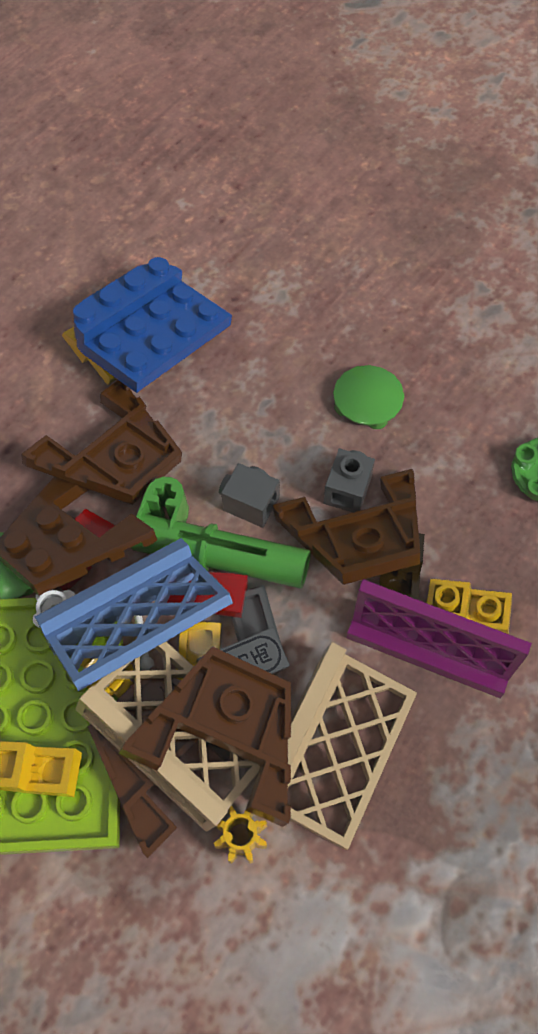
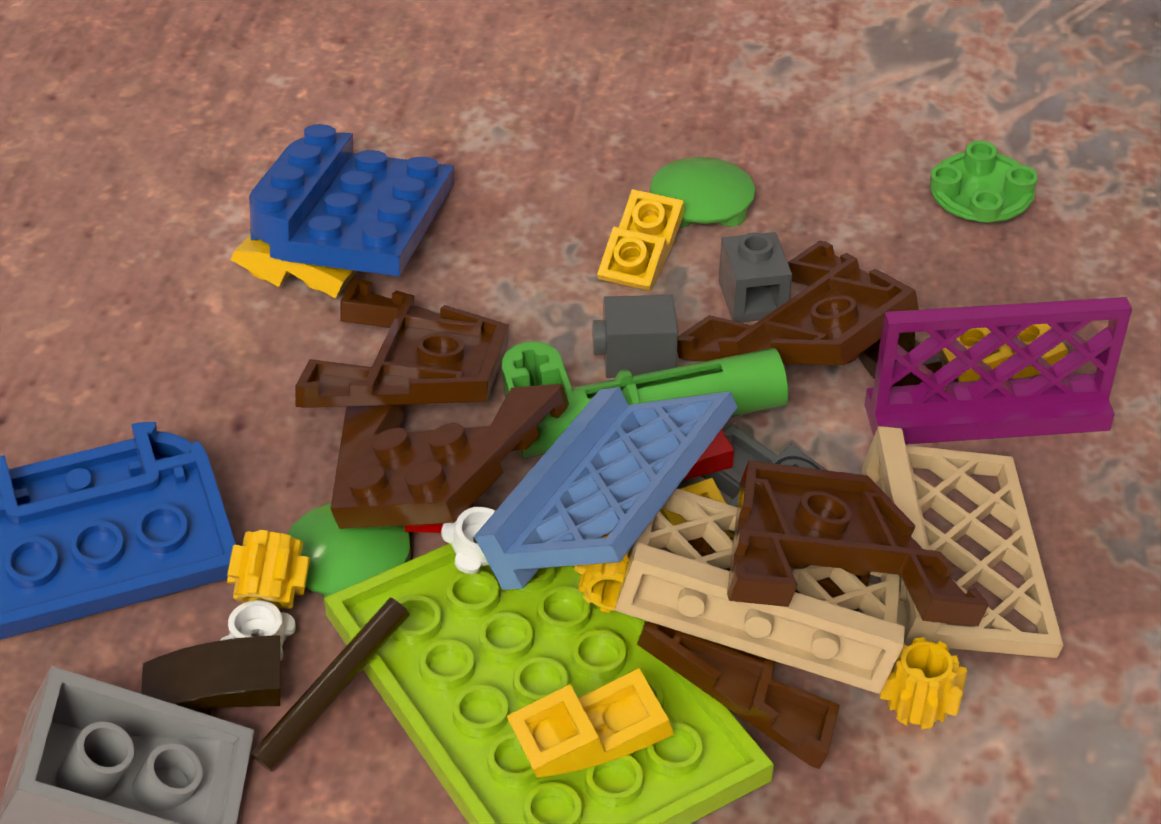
camera: 30 degrees left, 20 degrees down
none -> yellow slope [597,189,685,291]

